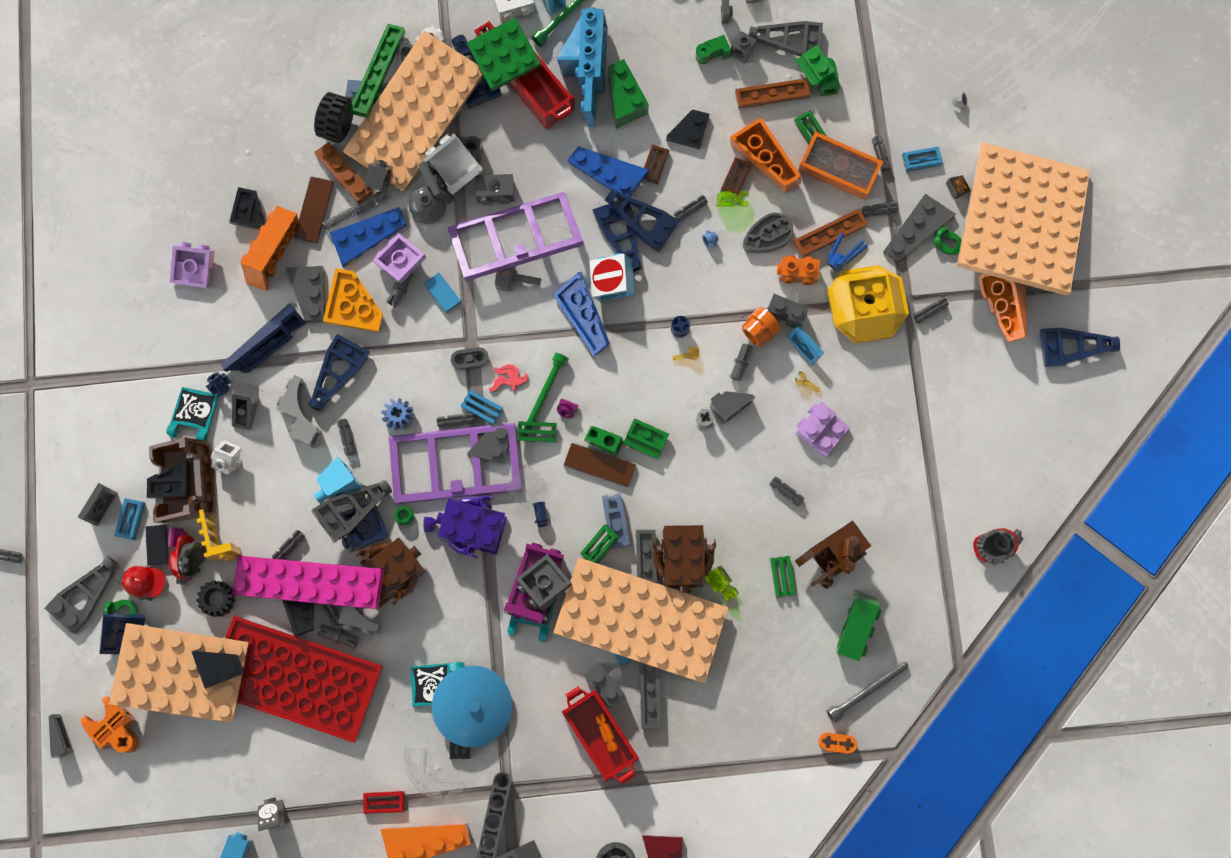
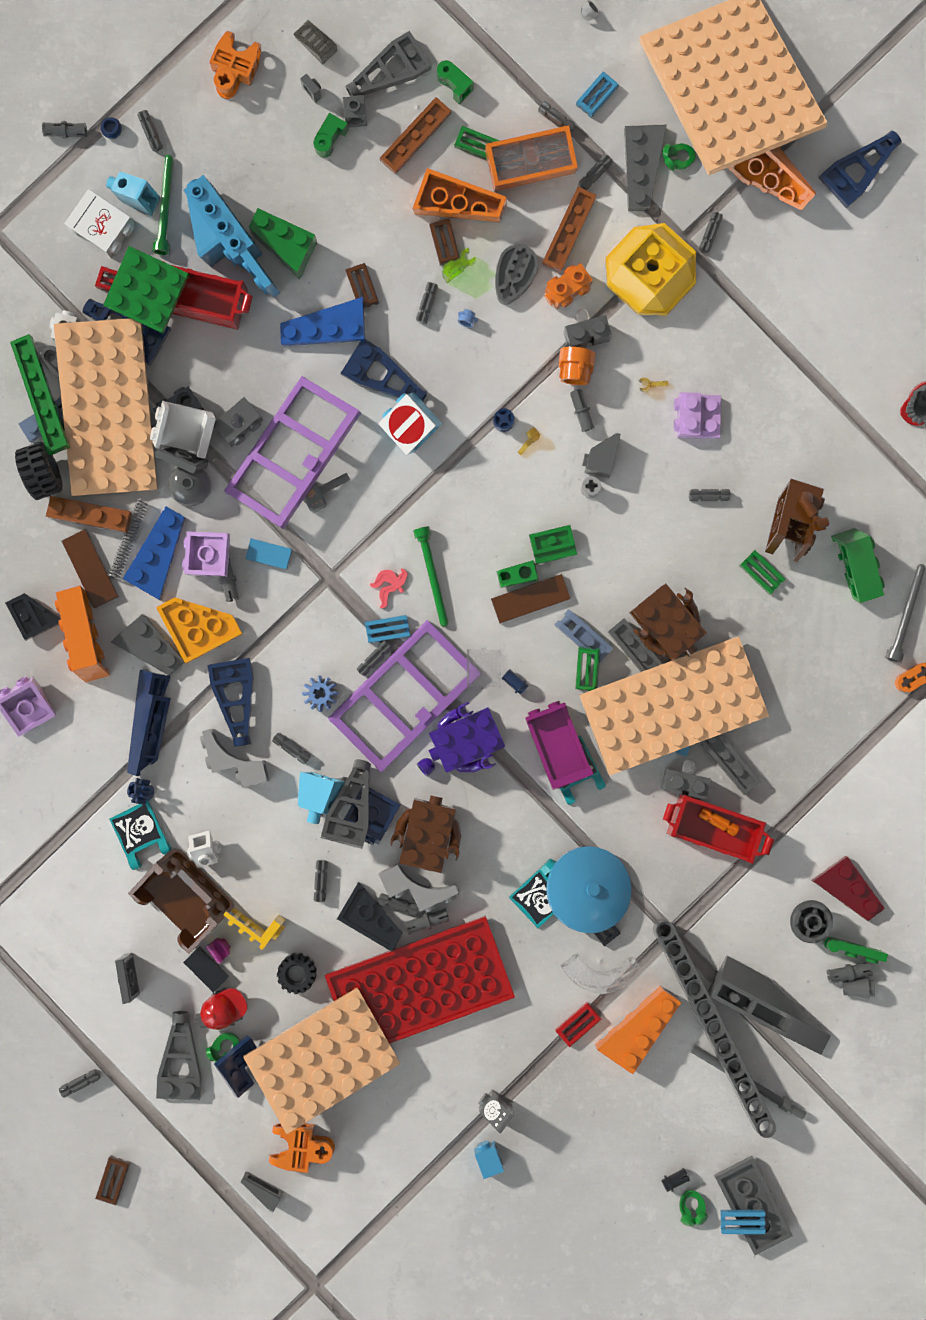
camera: 40 degrees left, 10 degrees up
dark azure tile [114,498,145,540] -> none
black wing [146,460,189,499] -> none
dark grey hair [169,534,206,585] -> none
black wing [192,651,245,689] -> none
dark grey slope [232,383,259,430] -> none
dark pink plate [232,556,384,610] -> none
dark grey brick [364,160,393,191] -> none
green plate [394,506,414,526] -> none
dark grey plate [451,347,489,370] -> none
dark grey wing [467,423,509,465] -> none
dark grey plate [516,554,572,612] -> none
green tile [517,421,557,443] -> none
wing [553,272,610,356] -> none
magenta plate [557,398,579,418] -> none
dark blue plate [604,188,680,252] -> none
black wing [666,109,710,149] -> none
clear neon green plate [705,565,739,601] -> none
dark azure tile [787,325,824,365] -> none
green plate [795,45,837,89] -> none
blue plant [827,233,868,272] -> none
dark brown slope [946,175,971,199] -> none

